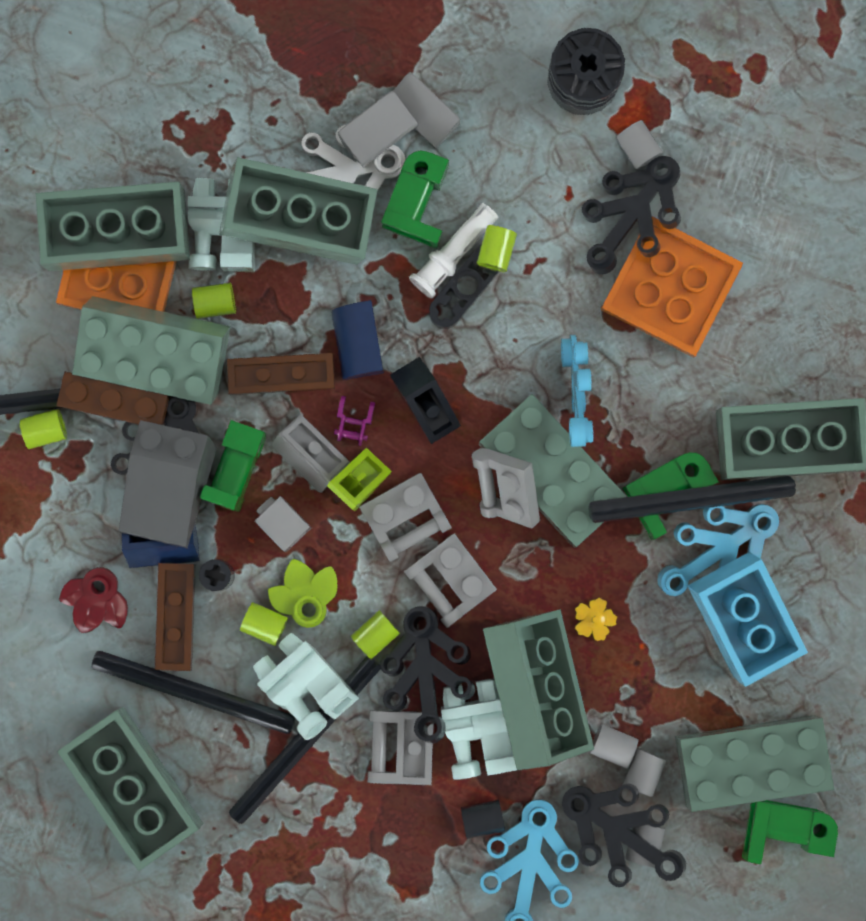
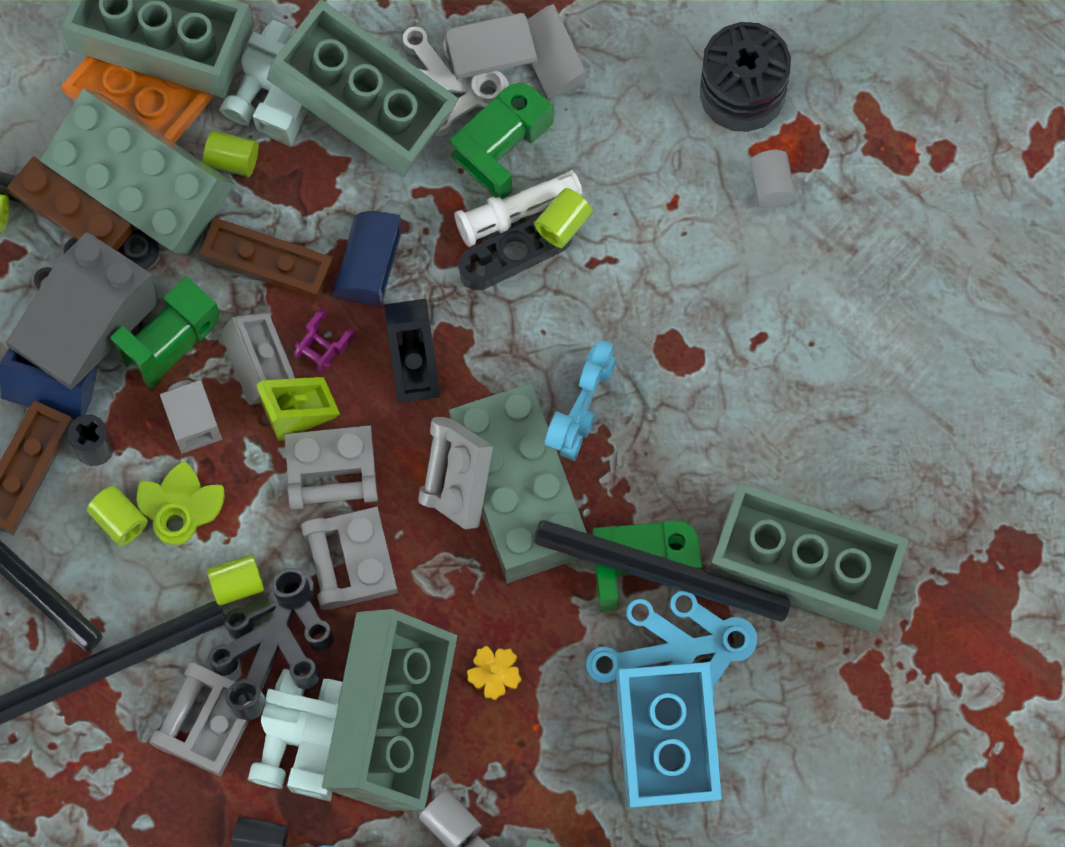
camera: 25 degrees right, 15 degrees down
light aqua hips [253,633,359,740] -> none
black plant [582,156,681,275] -> none
orange plate [600,216,743,358] -> none

